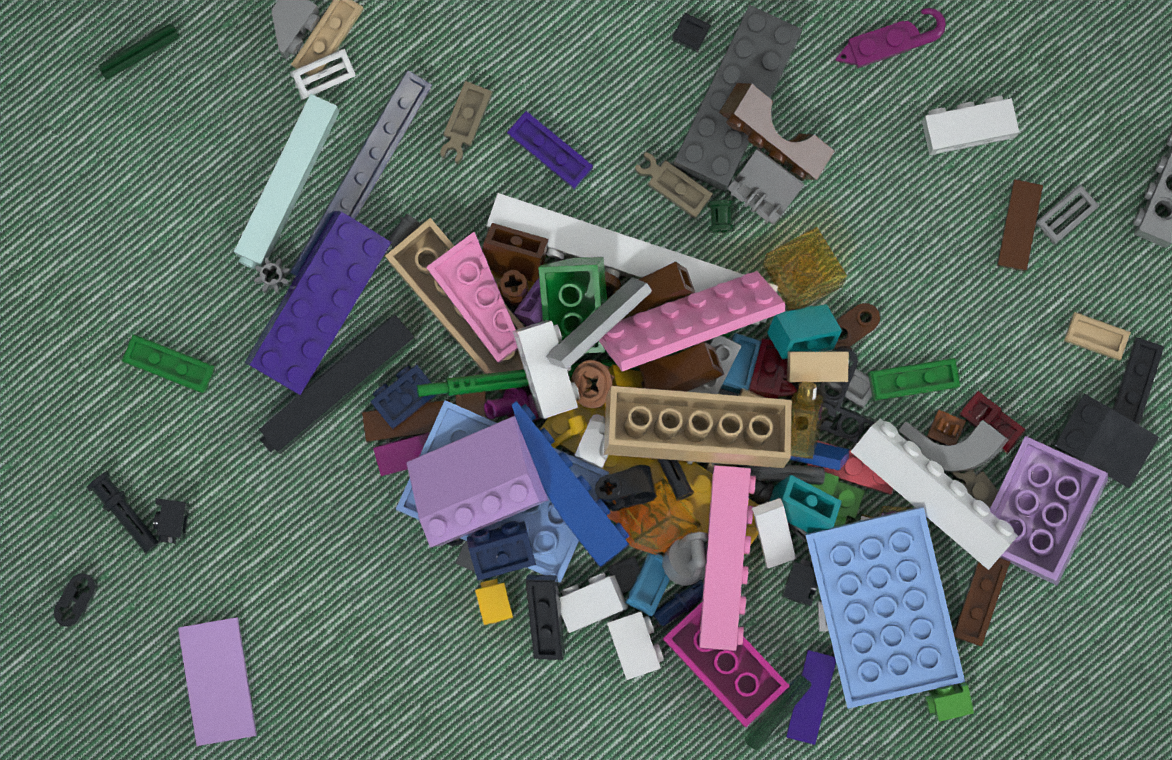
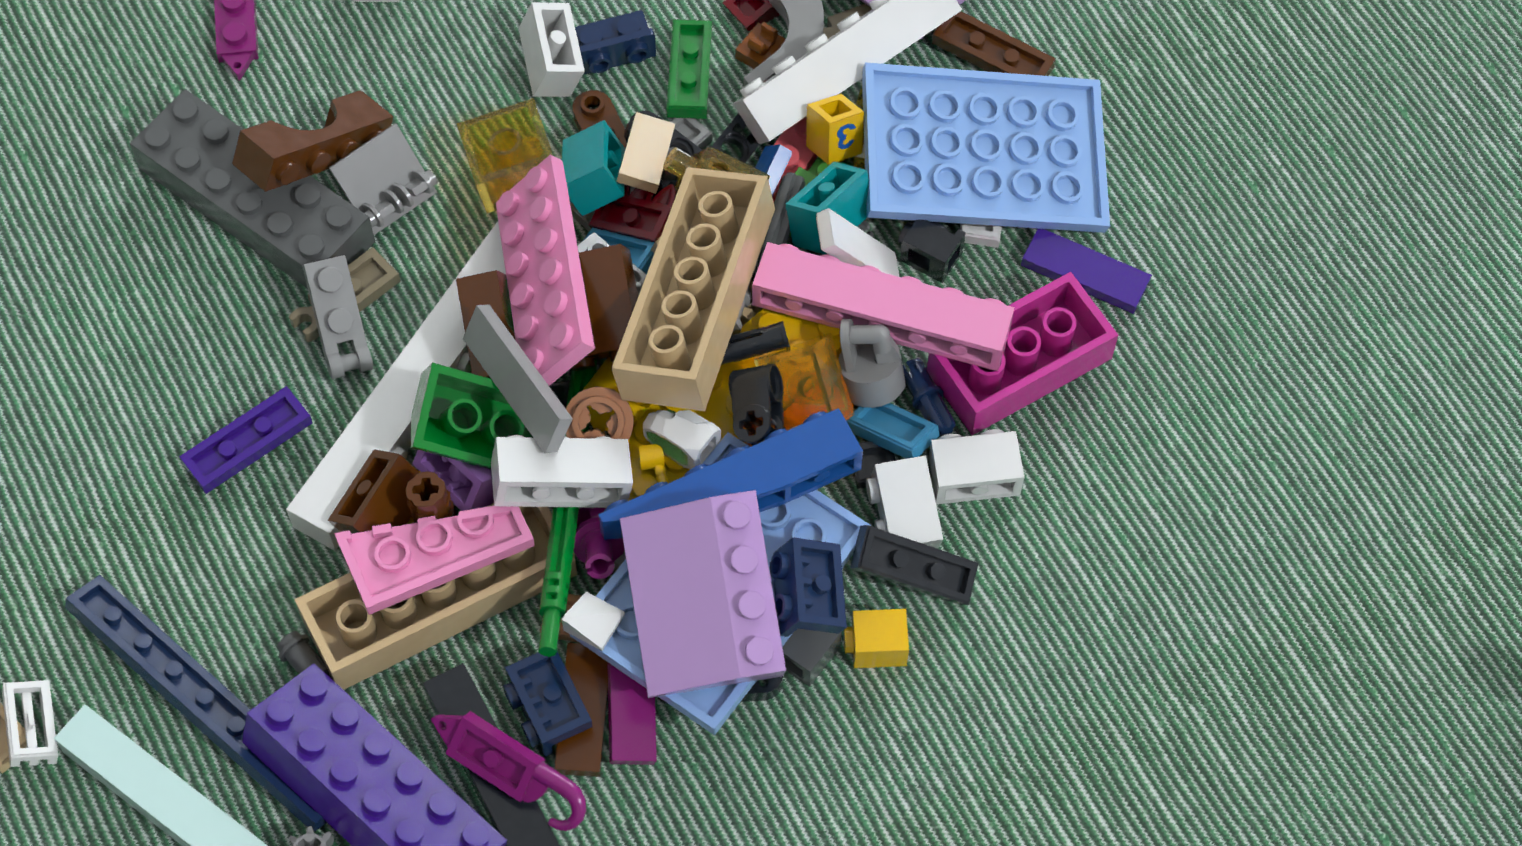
camera: 80 degrees left, 20 degrees down
dark tan plate [440,81,493,164] -> none
black tile [672,13,711,53] -> none
dark green bush [707,200,735,233] -> none
clear green axle [744,674,812,750] -> none
bright green brick [925,682,974,722] -> none
none -> light grey plate [302,255,373,379]
none -> magenta plate [431,711,587,831]
none -> white brick [518,3,585,97]
none -> white slope [562,592,625,651]
none -> dark blue bracket [575,10,656,75]
none -> yellow brick [806,94,864,165]

